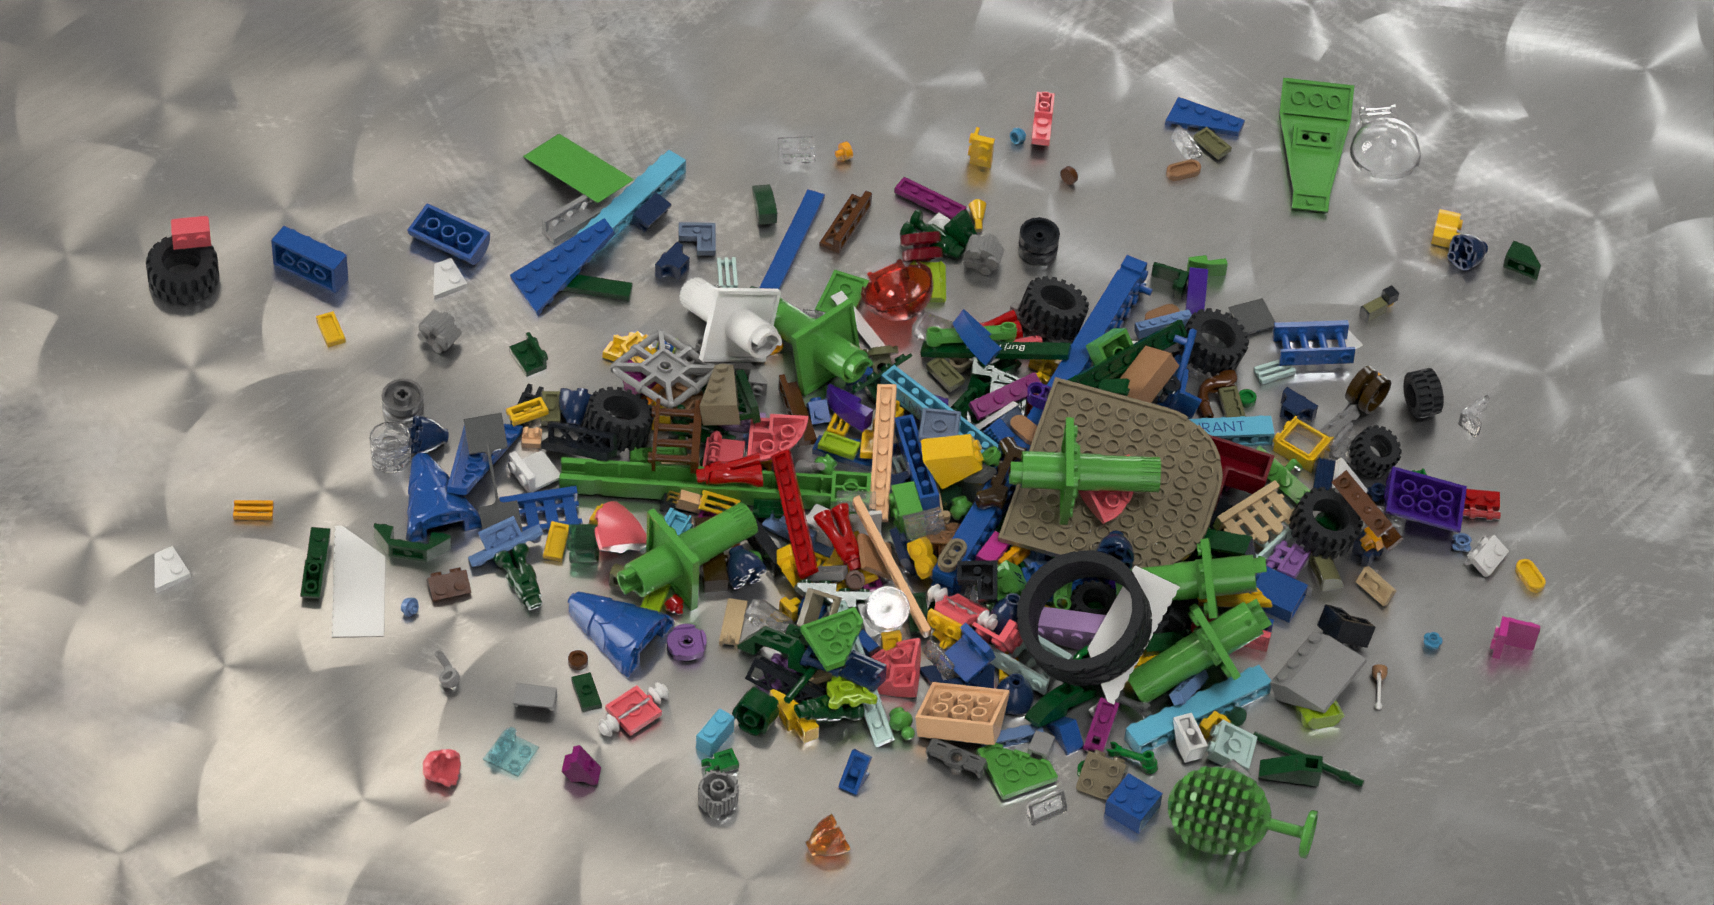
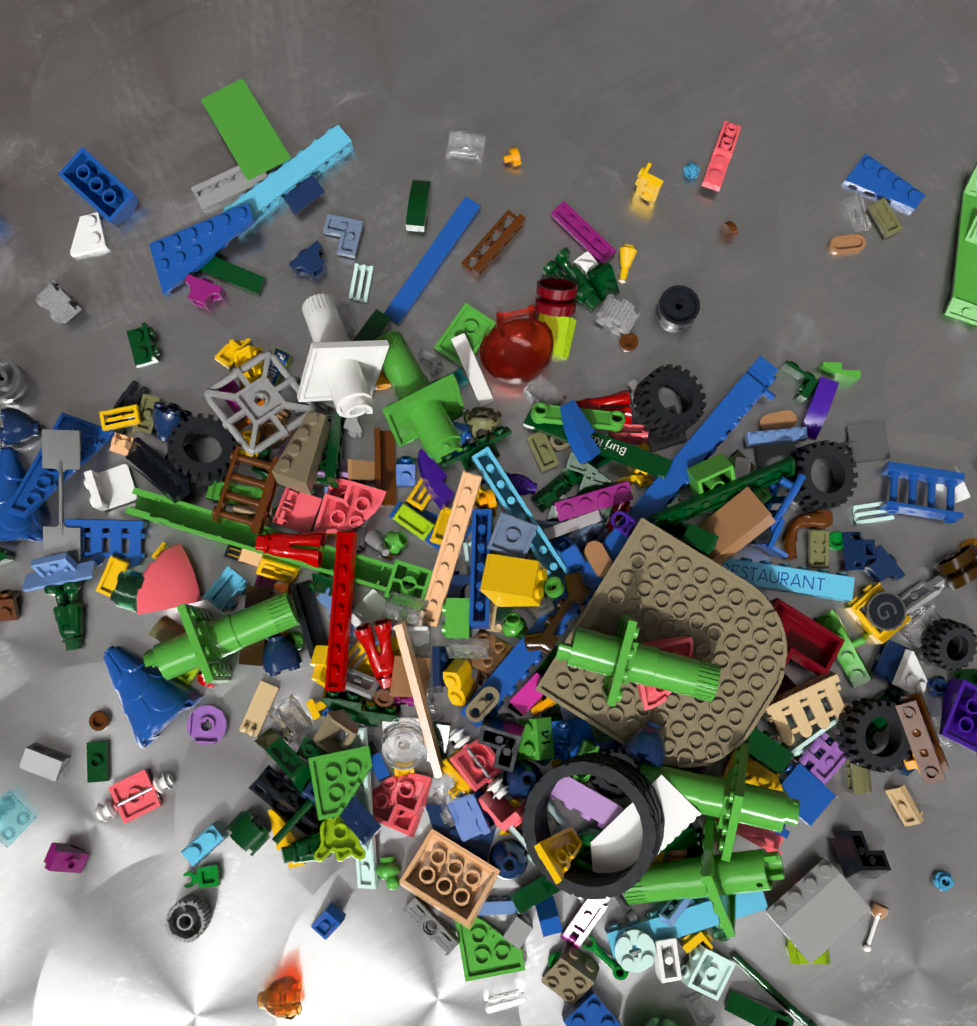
camera: 15 degrees right, 30 degrees up
none -> magenta brick [185,274,226,310]
none -> medium nougat slope [348,459,375,484]
none -> light orange tile [478,488,497,509]
none -> yellow wing [534,826,583,885]
none -> light aqua plate [614,928,656,973]
none -> reddish brown tile [619,333,638,352]
none -> dark blue brick [842,532,877,571]
none -> black tile [865,591,906,631]

